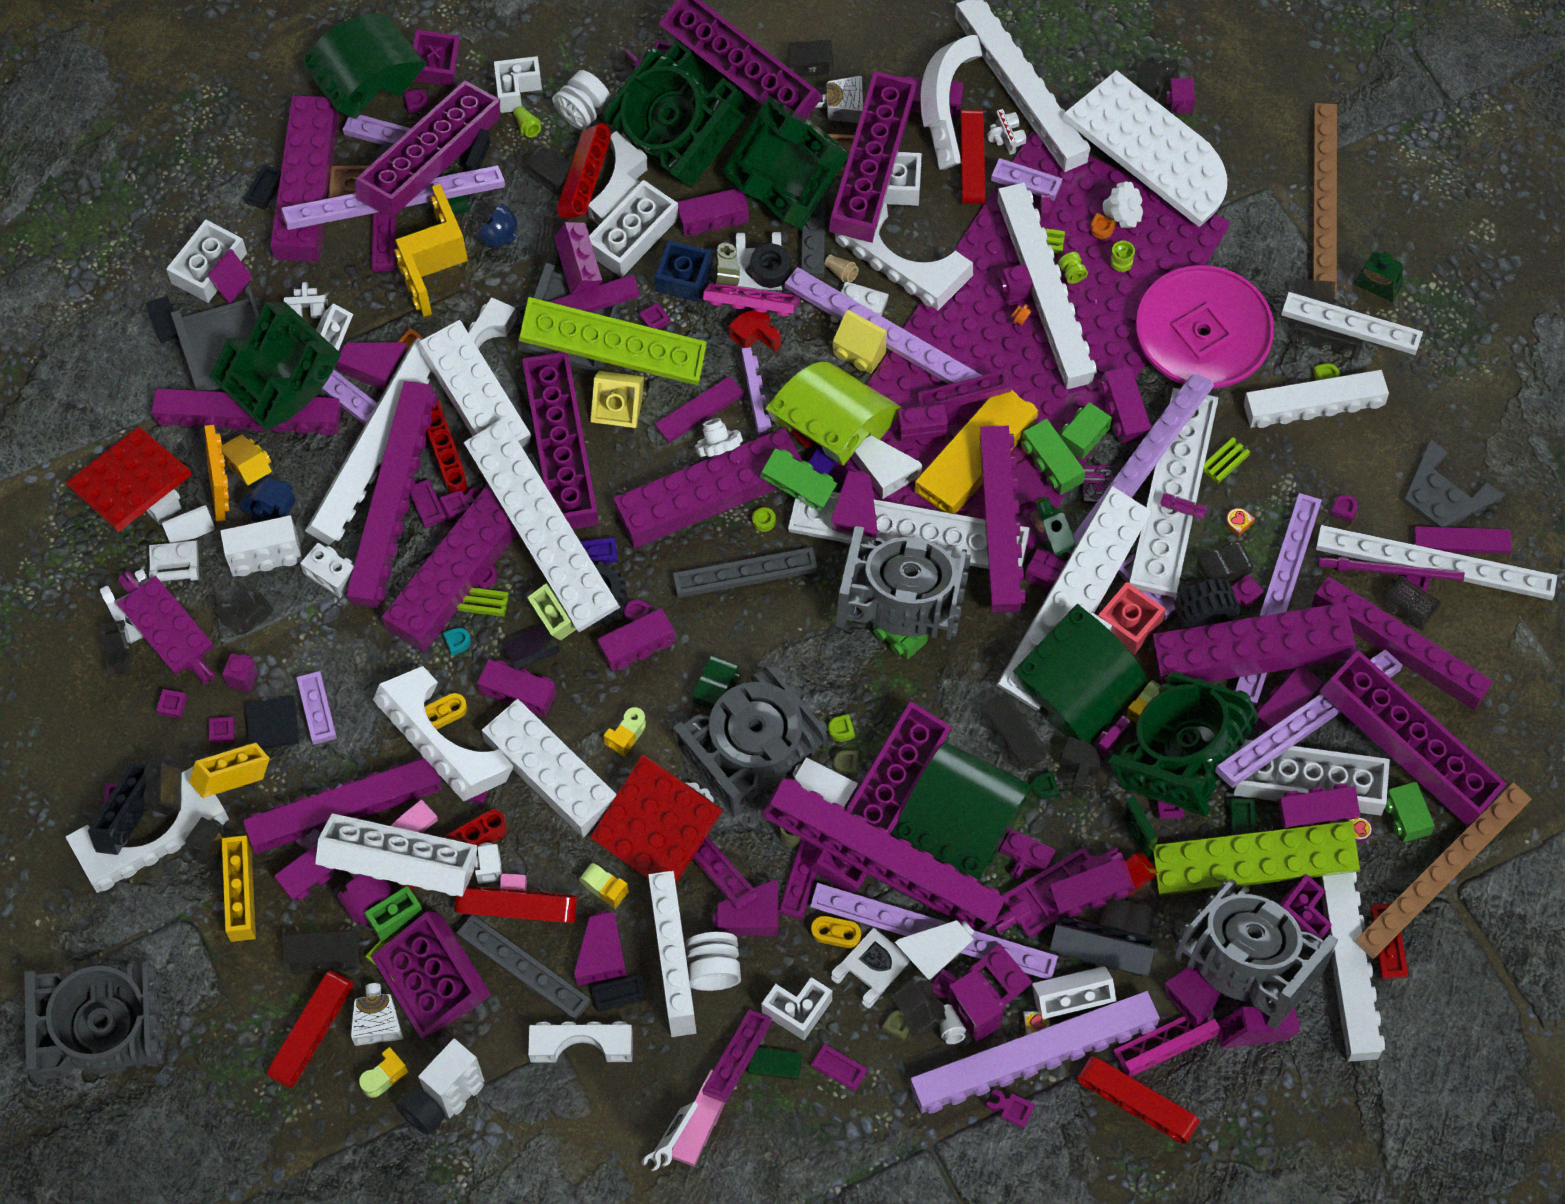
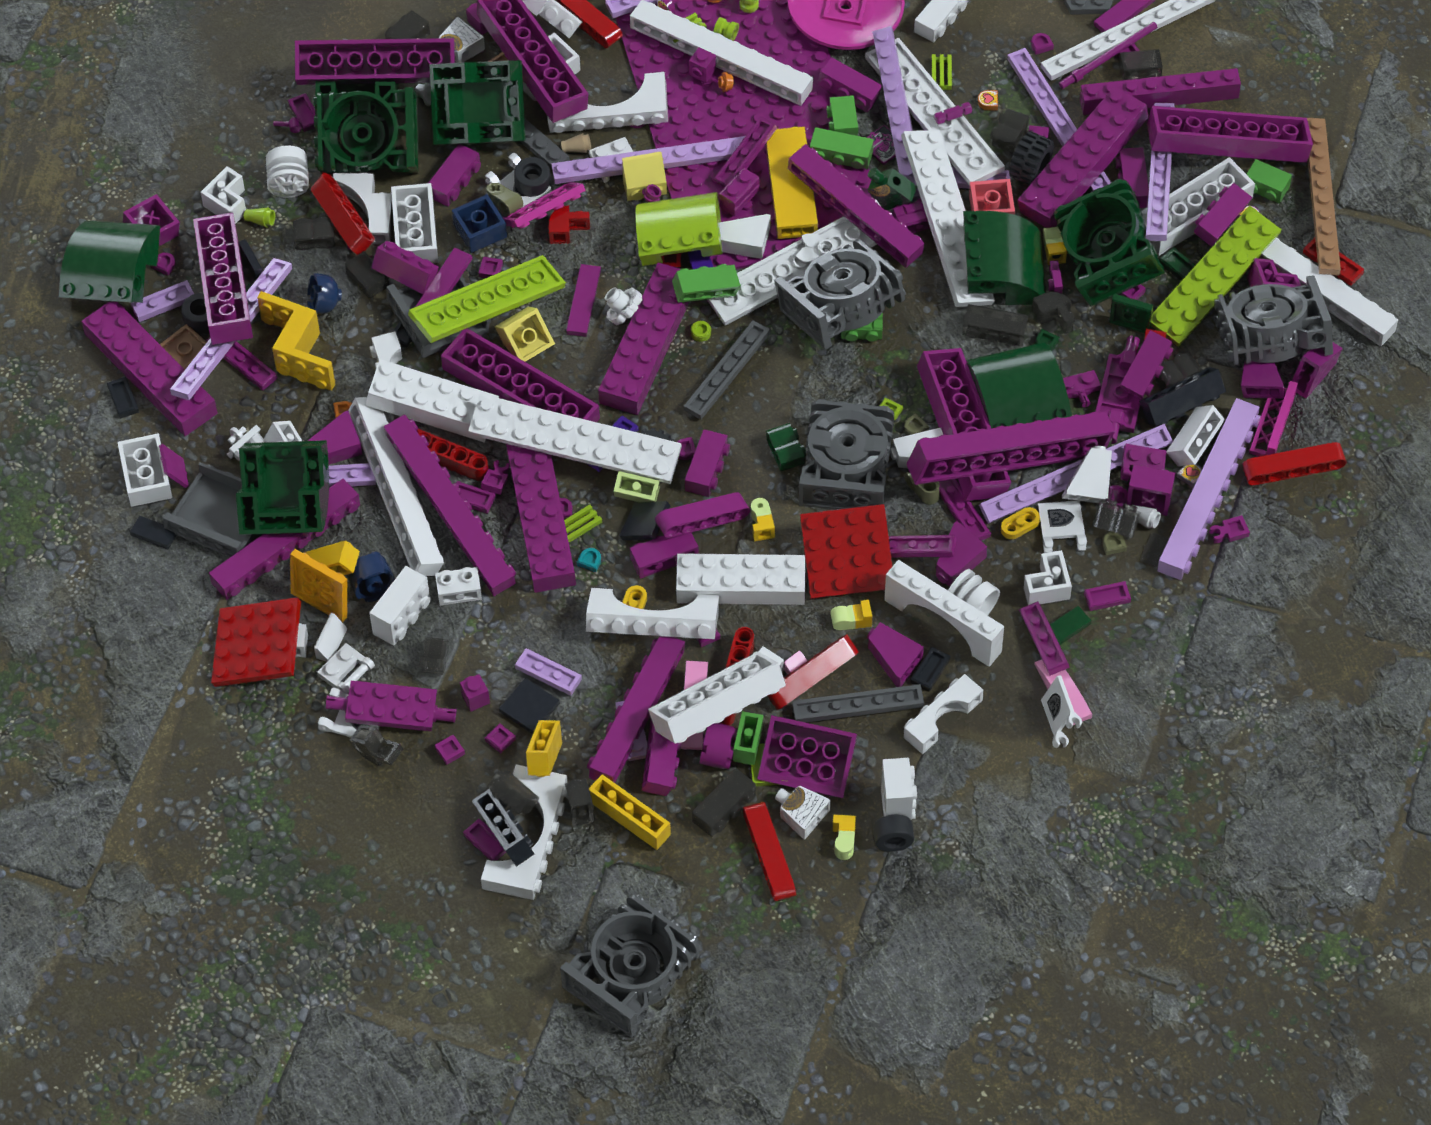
camera: 45 degrees left, 5 degrees down
lavender plate [742,347,771,438] -> none
magenta slope [831,470,878,538] -> none
none -> magenta plate [642,184,661,202]
none -> magenta beam [655,492,751,538]
none -> white plate [796,234,836,263]

